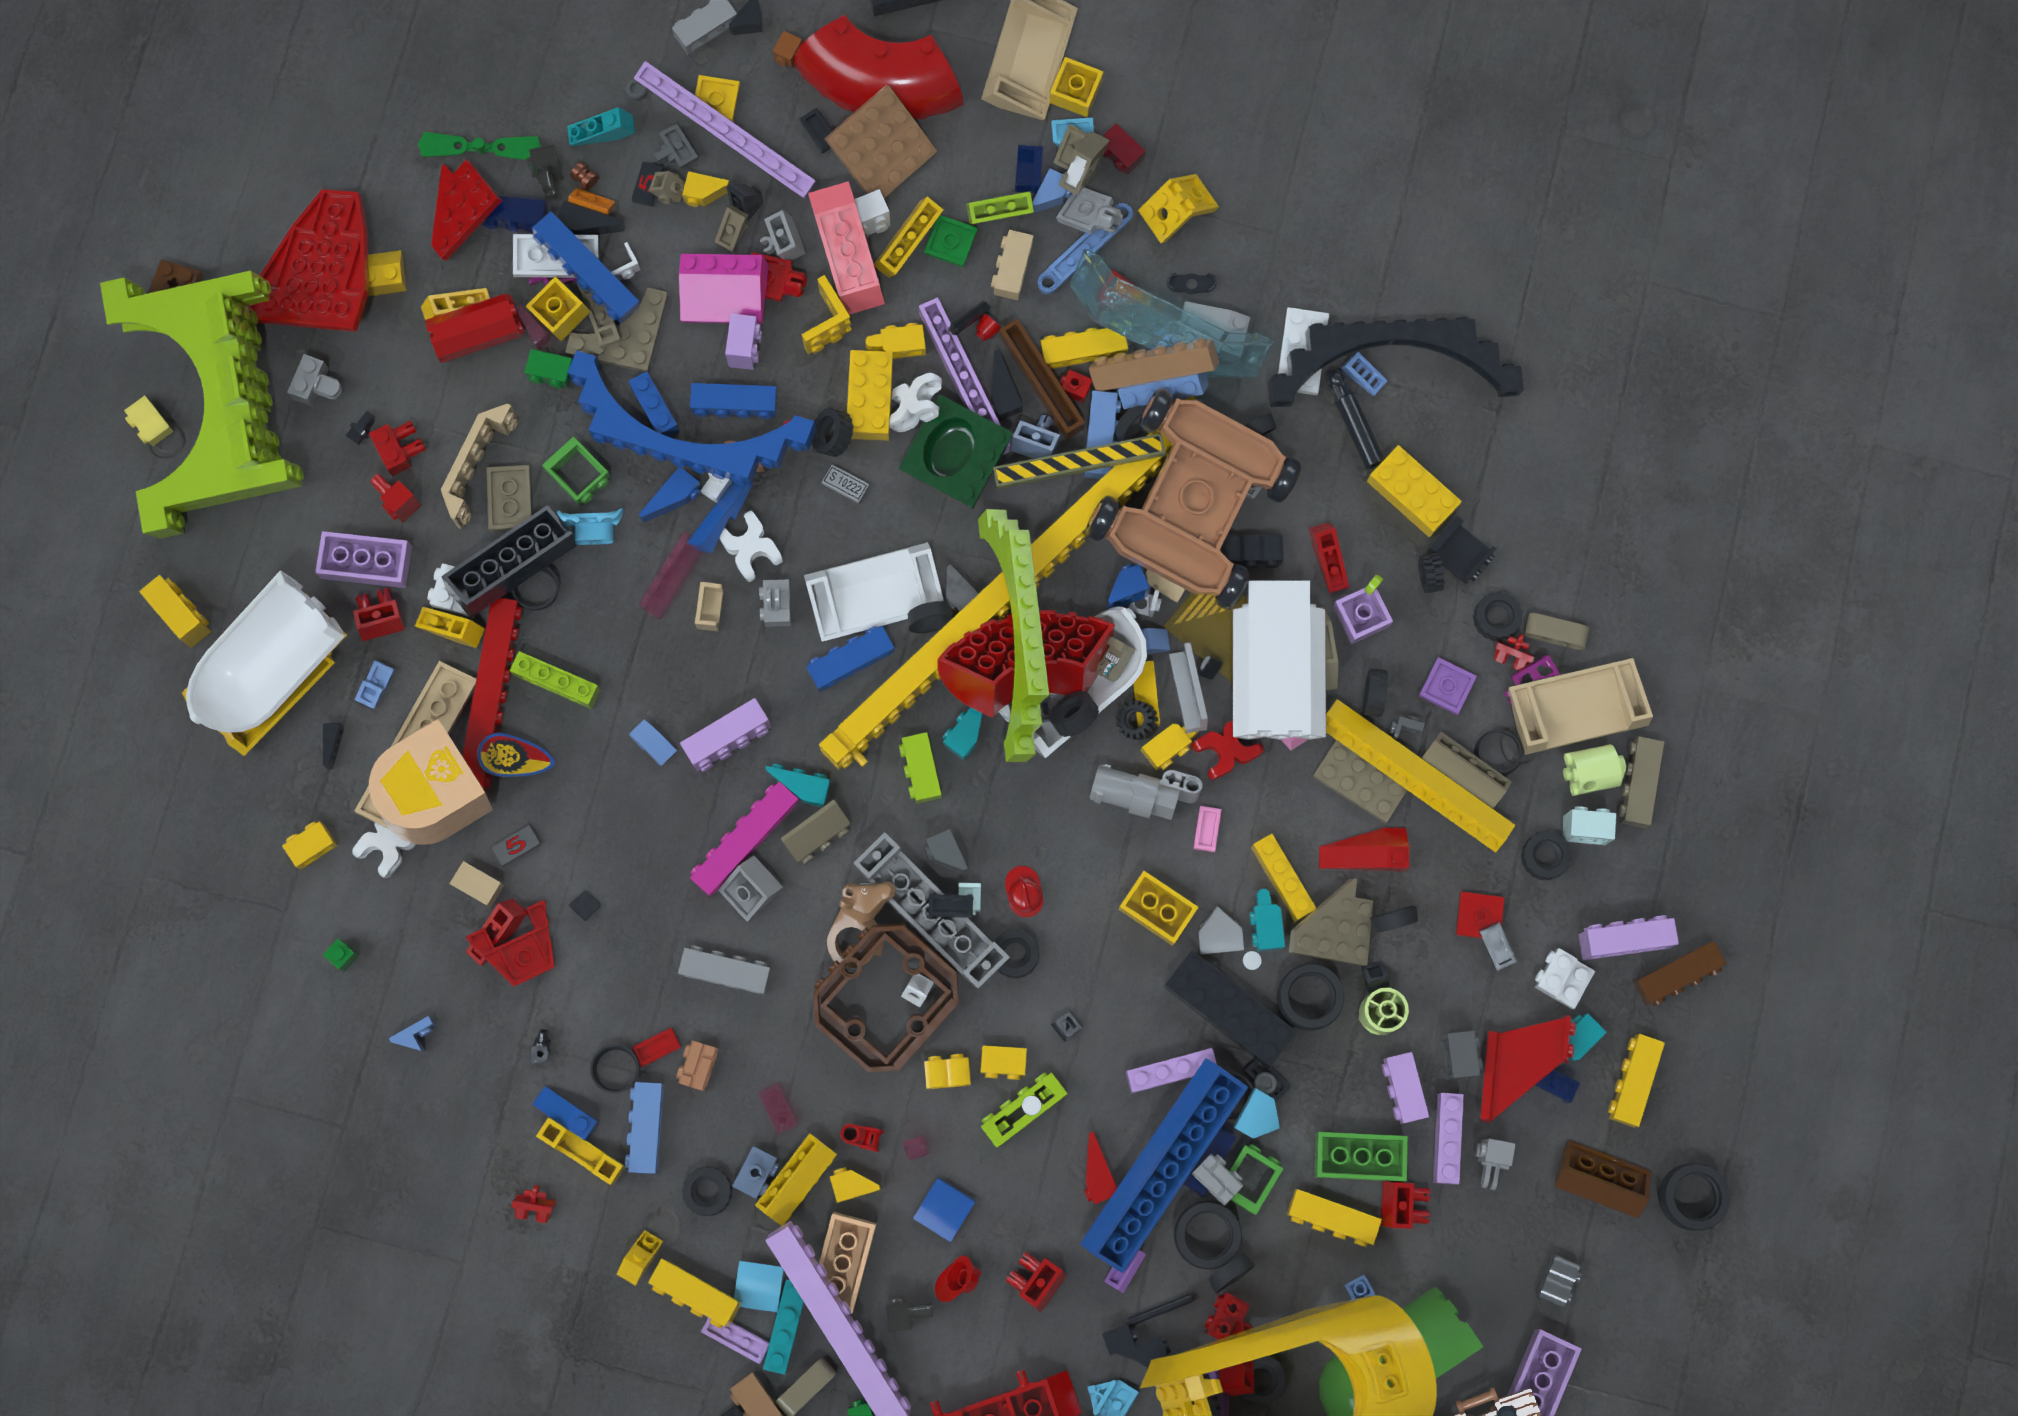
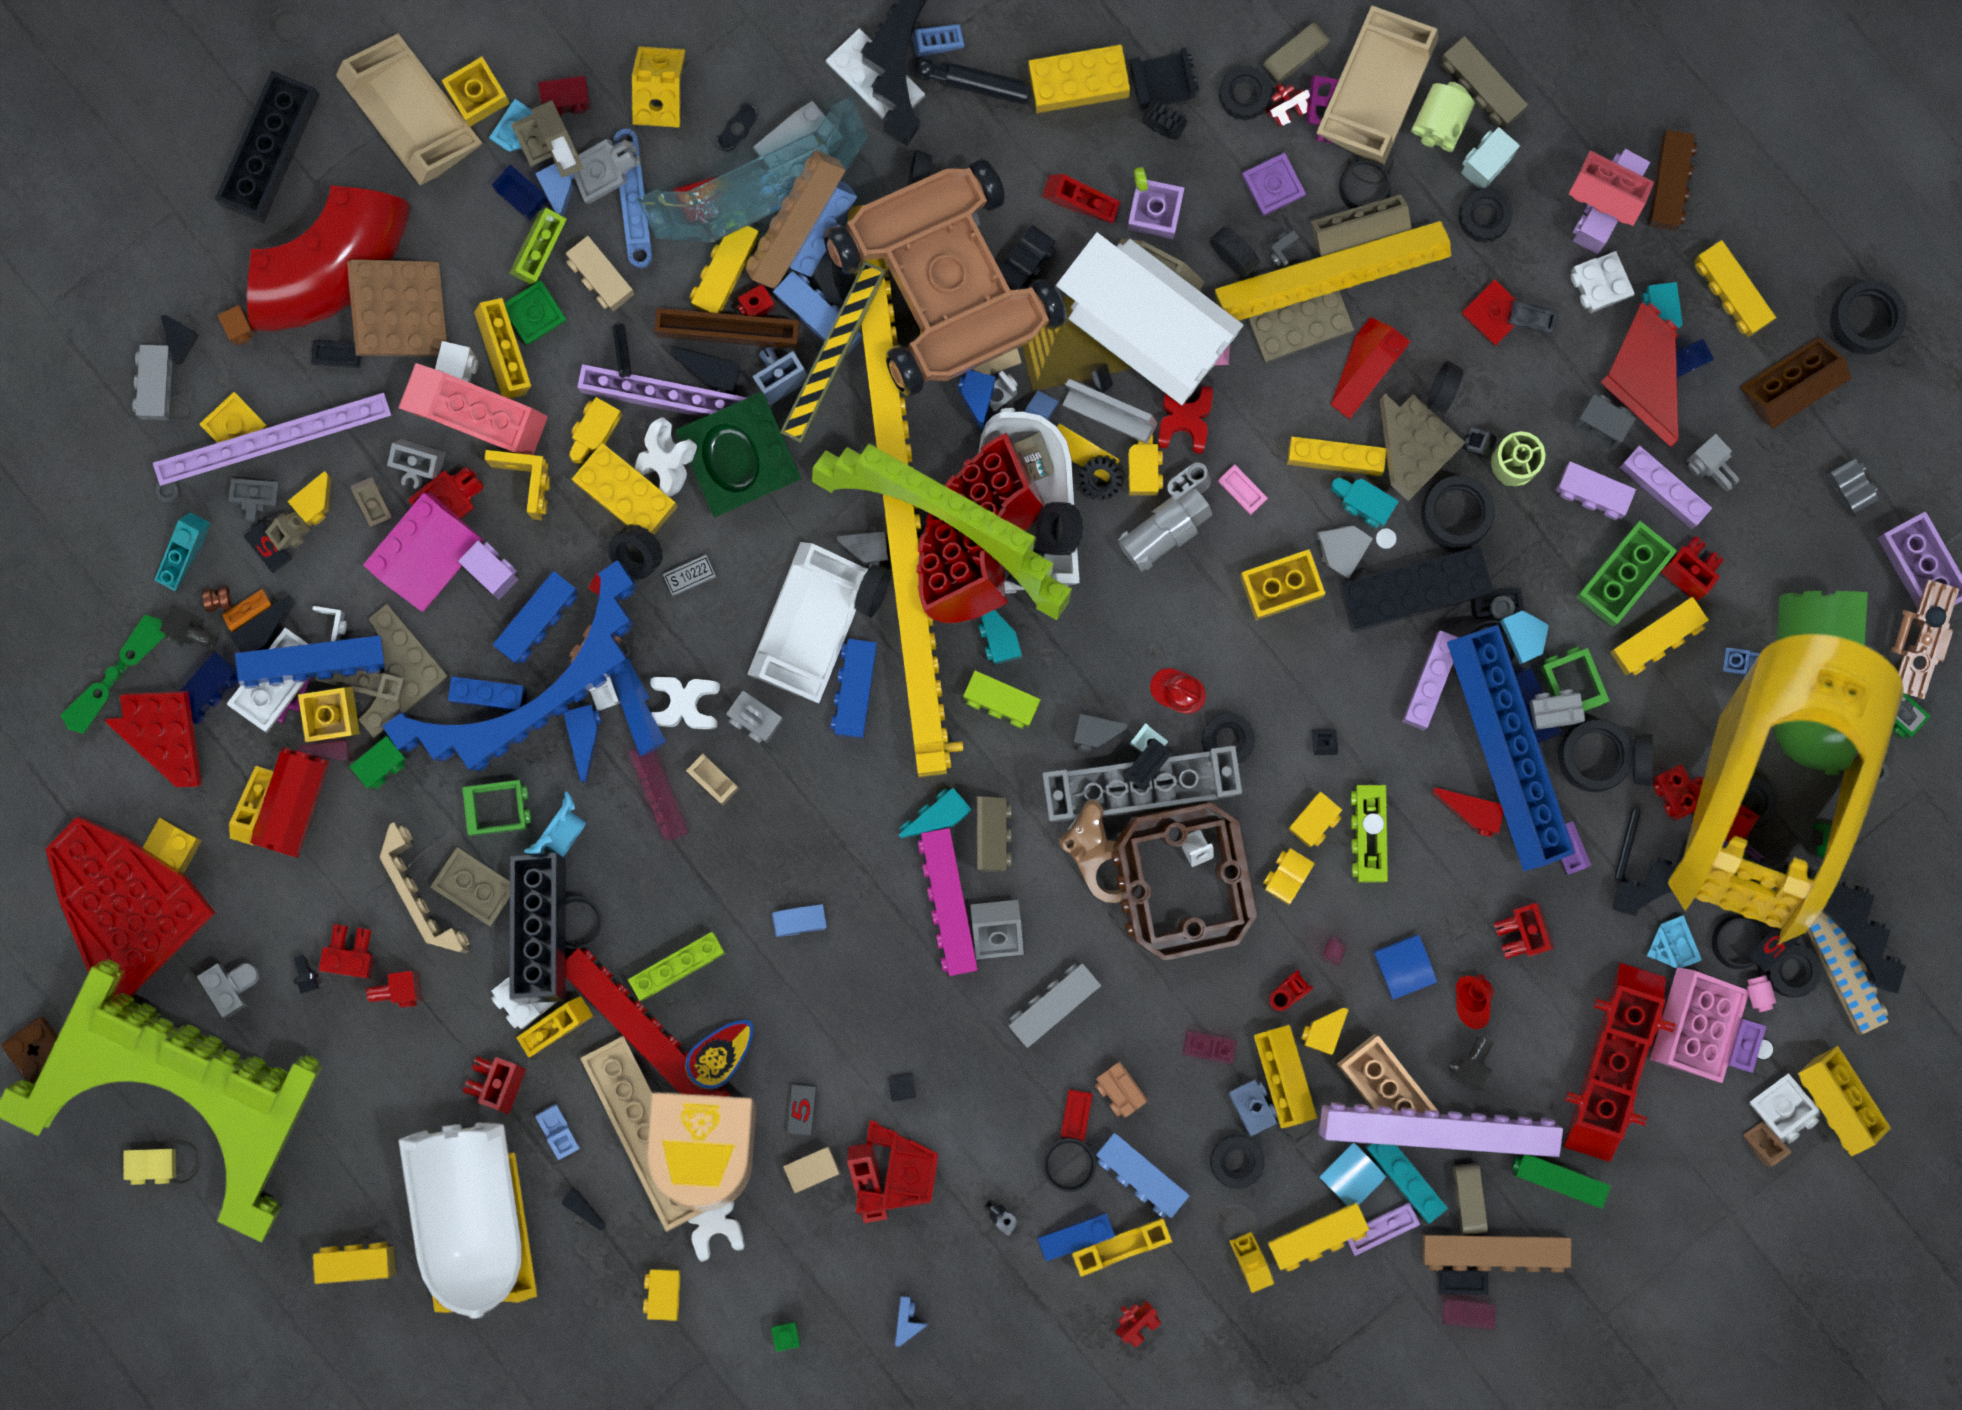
camera: 50 degrees left, 5 degrees up
lavender brick [315,531,412,588] -> none
lavender brick [680,698,771,772] -> none
black slope [726,184,763,222] -> none
red hat [975,314,1002,342] -> none
none -> coral slope [1569,151,1654,226]

